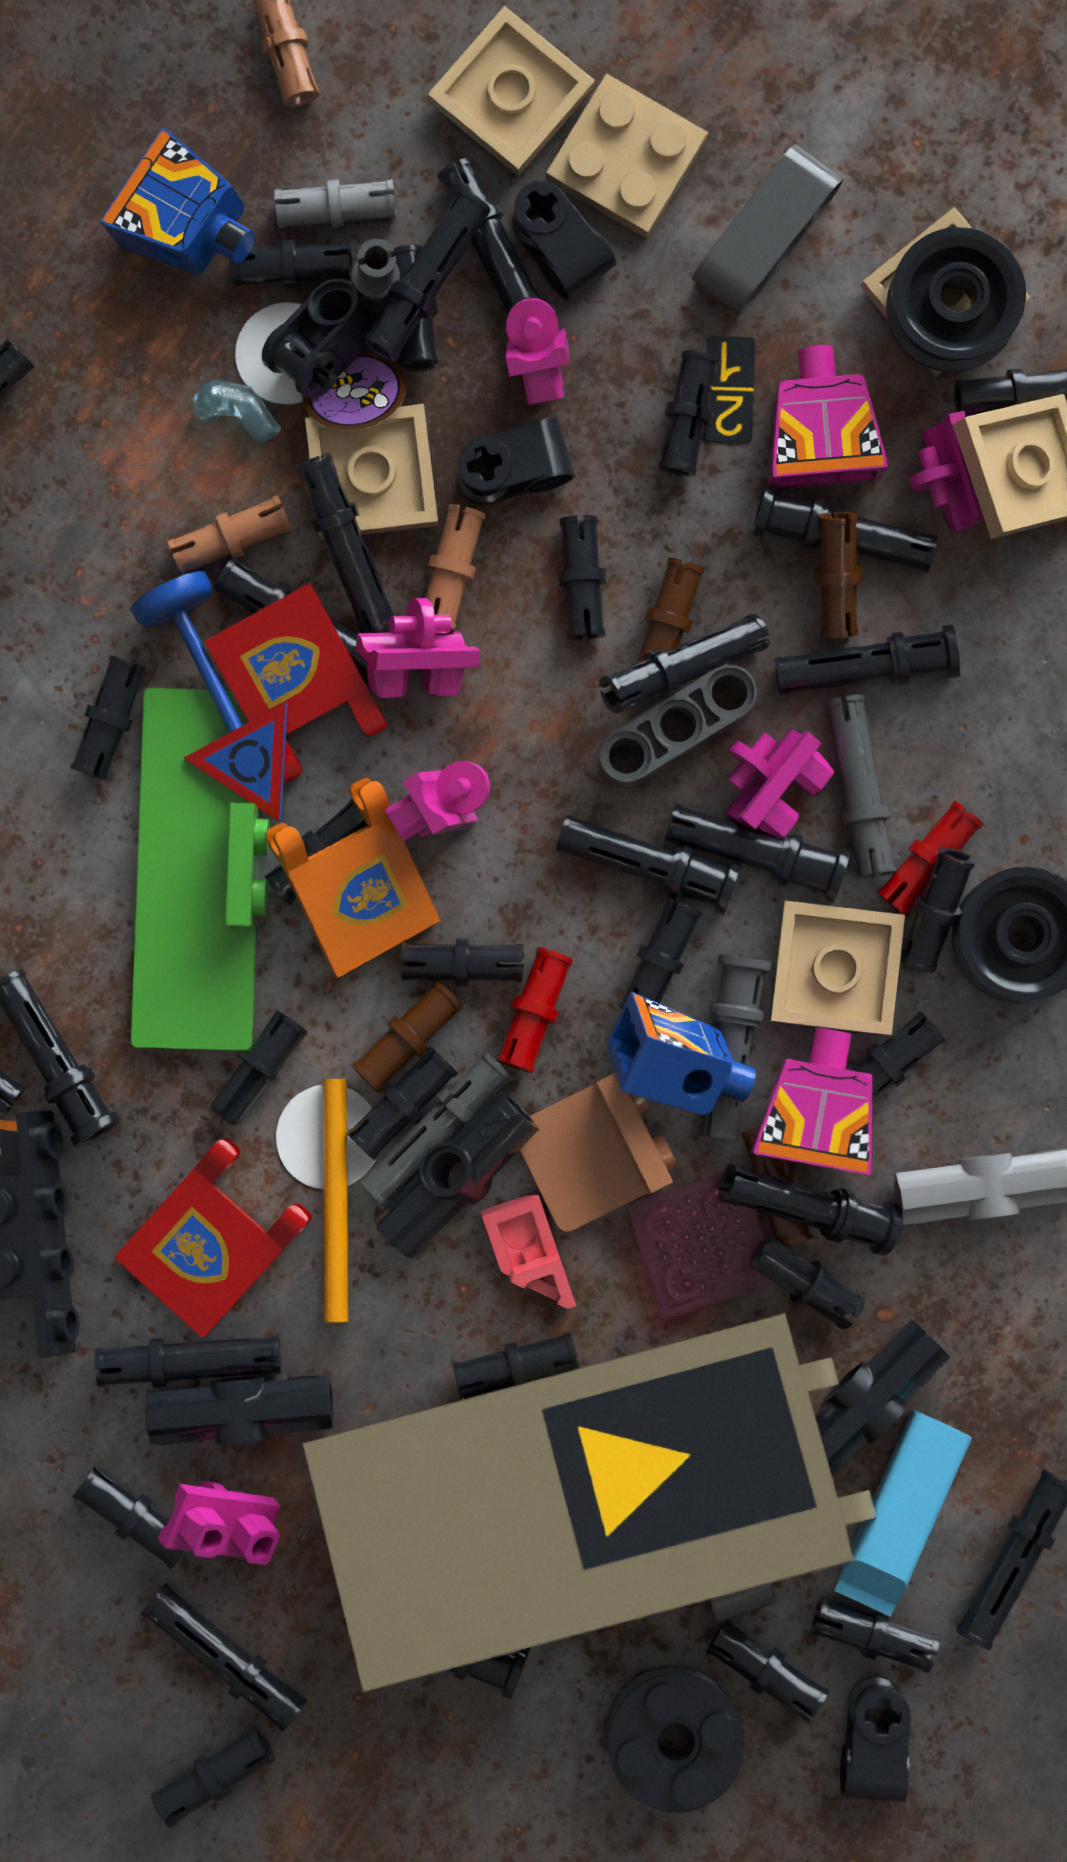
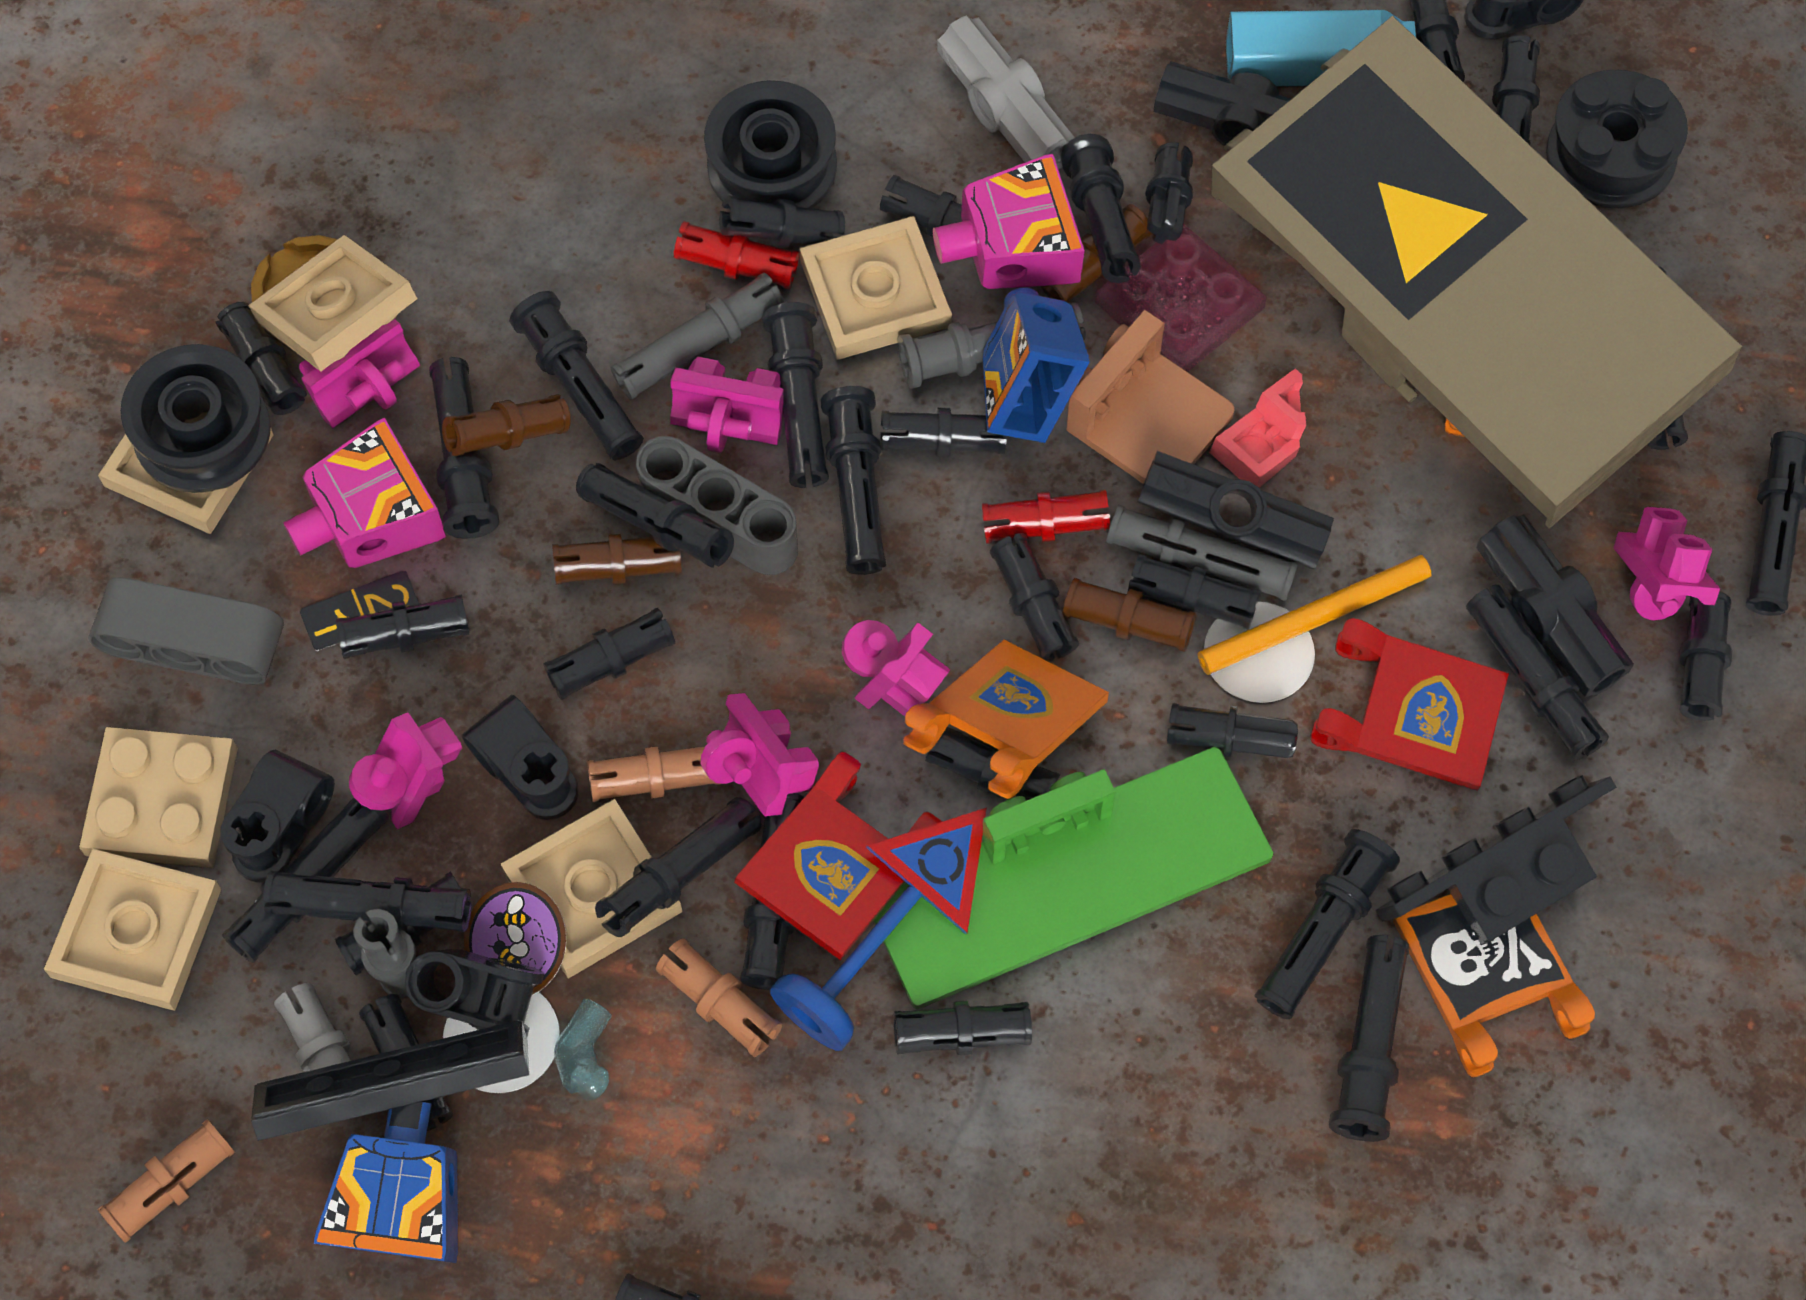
camera: 115 degrees left, 20 degrees down
black pin [452,1332,579,1401] -> none
none -> black tile [251,1020,529,1141]

